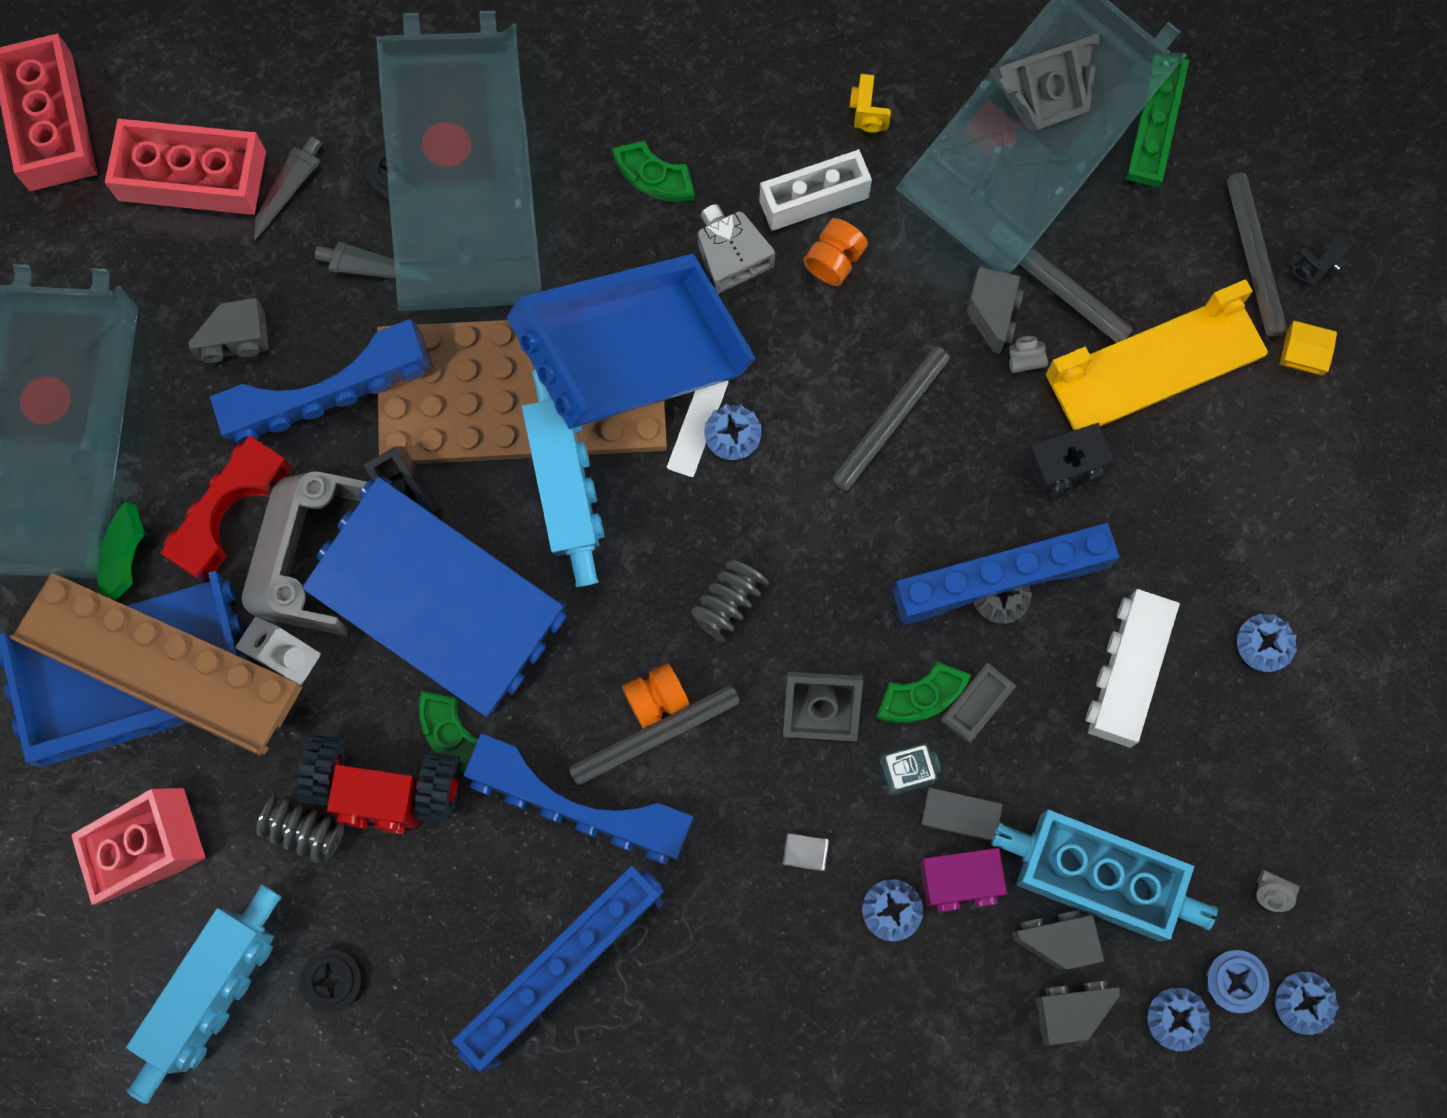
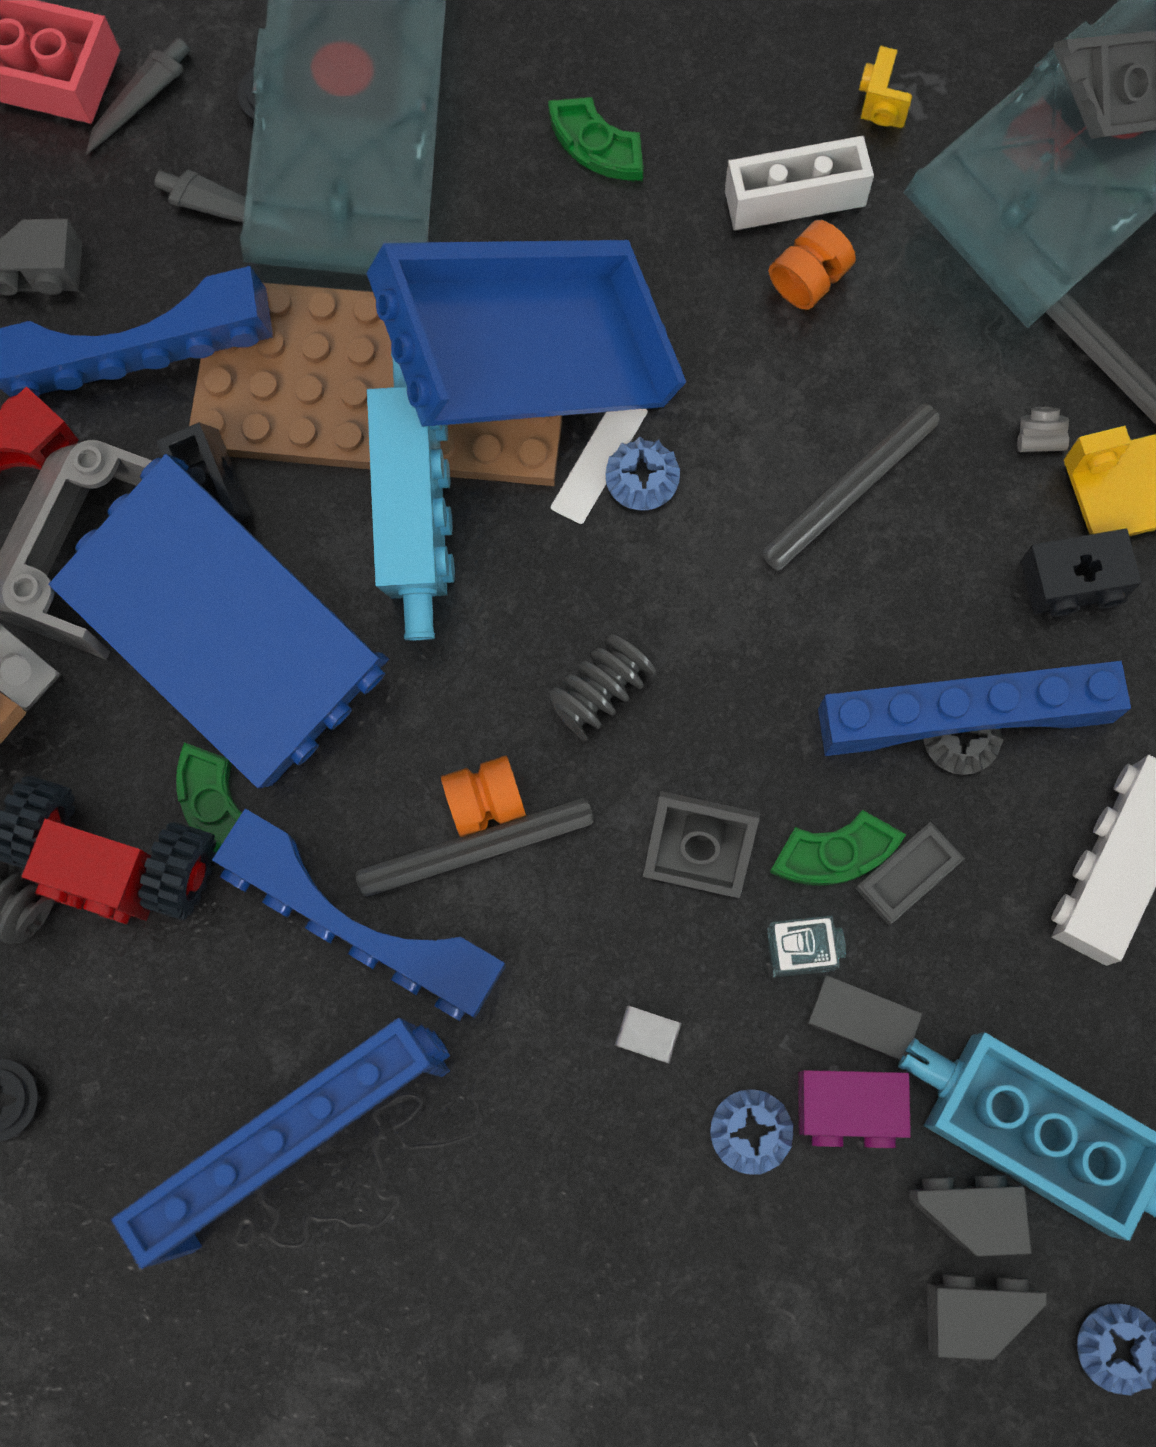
camera: 15 degrees right, 0 degrees up
light grey torso [698,204,775,294] -> none
dark grey slope [967,267,1024,354] -> none

